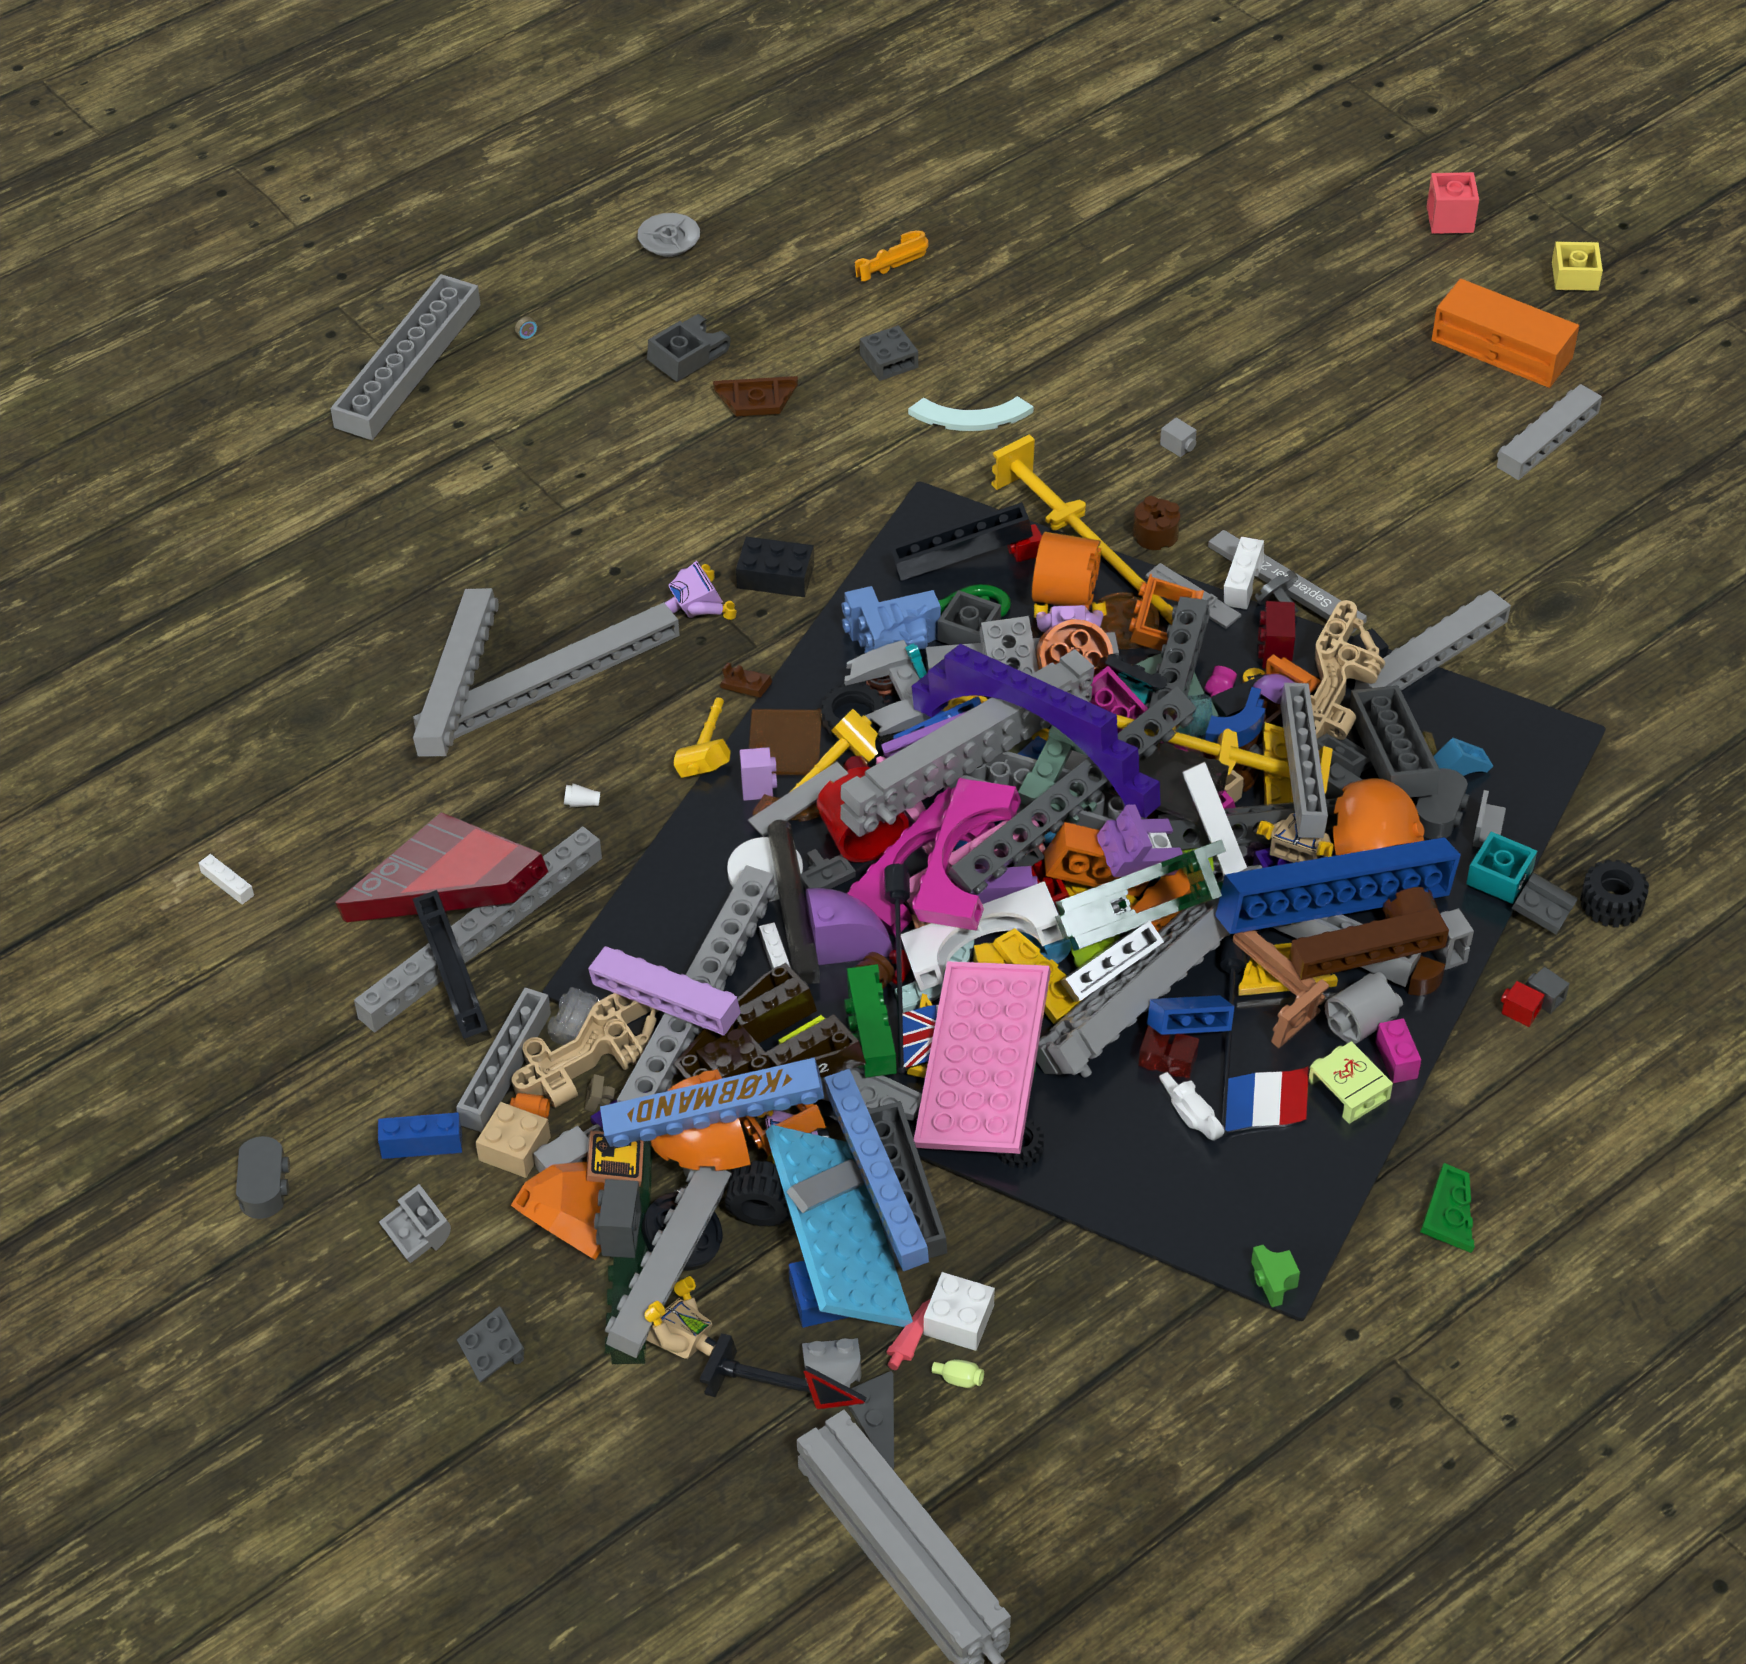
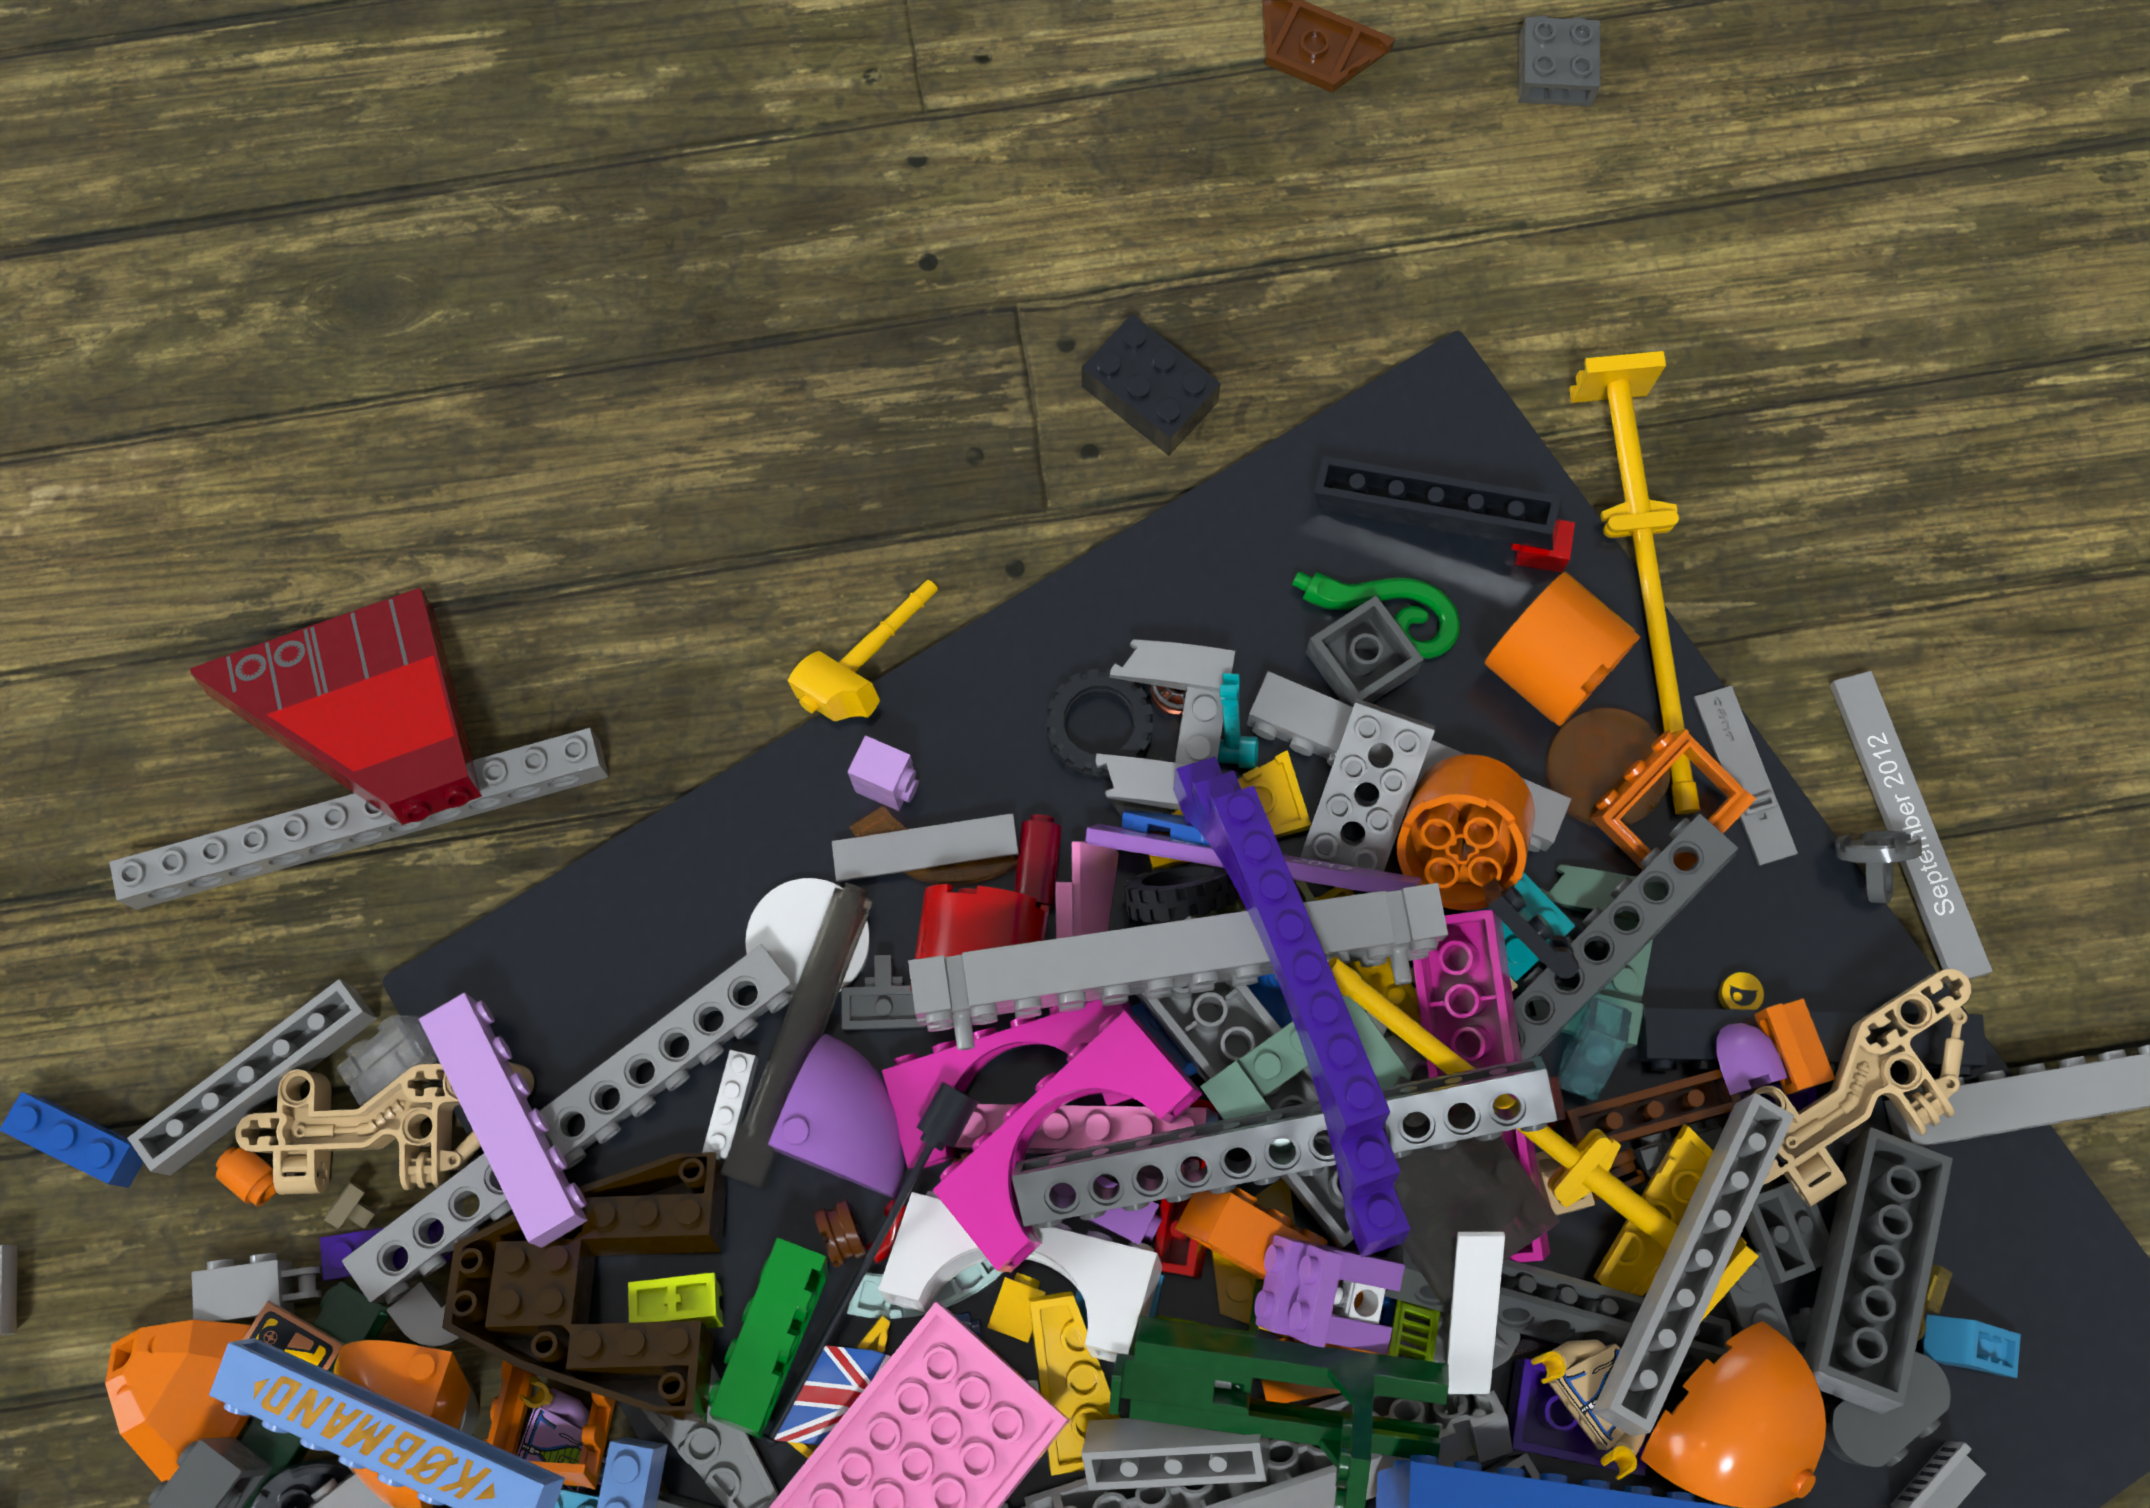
camera: 30 degrees right, 25 degrees up
white piece [199,854,254,905] -> none
light grey brick [413,588,499,756] -> none
light grey brick [413,603,680,740] -> none
black arch [413,890,492,1047] -> none
tan brick [475,1102,551,1178] -> none
white cone [564,784,600,808] -> none
lavender torso [665,561,737,620] -> none
reddish brown plate [720,663,772,698] -> none
clear orange piece [749,708,821,775] -> none
yellow piece [790,709,878,792] -> none
medium blue brick [842,586,941,653] -> none
light aqua tile [908,396,1034,431] -> none
lavender torso [1034,601,1107,632] -> none
reddish brown brick [1133,496,1180,550] -> none
light grey brick [1160,417,1197,457] -> none
dark pink piece [1204,666,1237,698] -> none
blue arch [1205,687,1265,747] -> none
white arch [1224,537,1264,609] -> none
dark red brick [1258,601,1295,669] -> none

